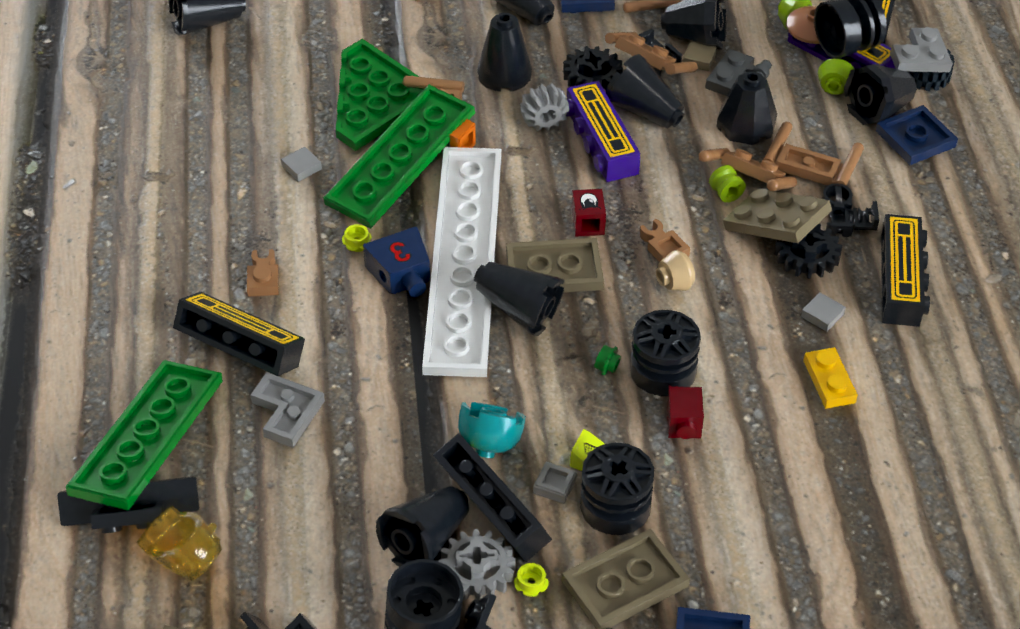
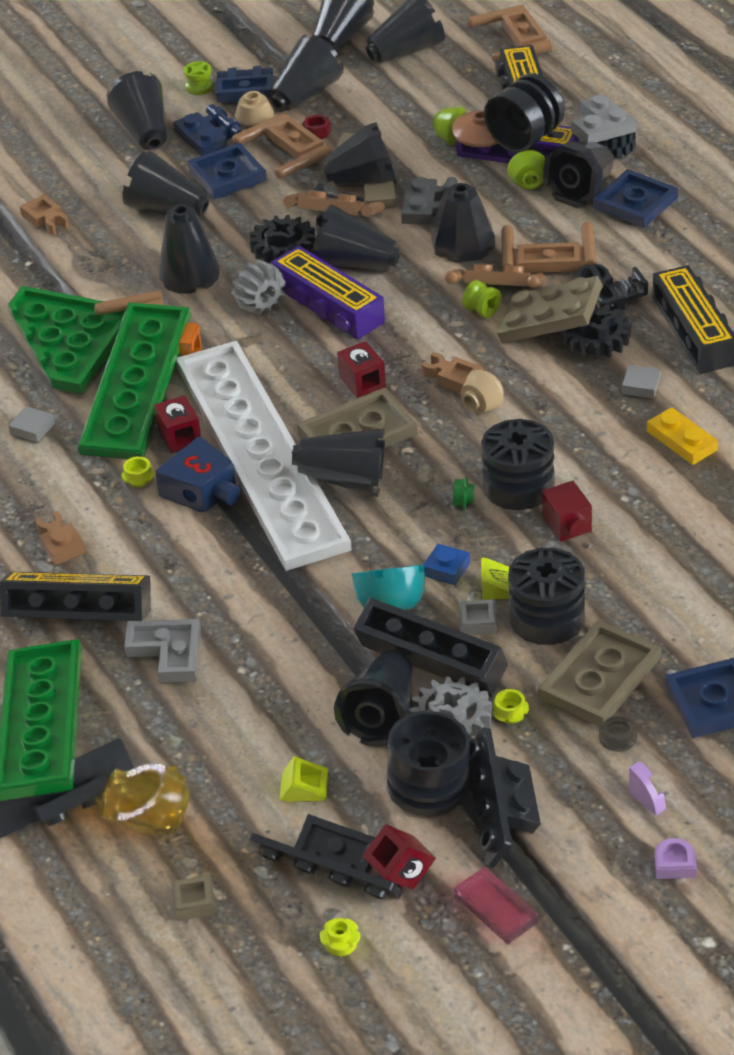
camera: 20 degrees left, 5 degrees down
none -> dark red brick [154,395,201,453]
none -> neon yellow slope [280,756,328,802]
none -> blue plate [424,543,470,586]

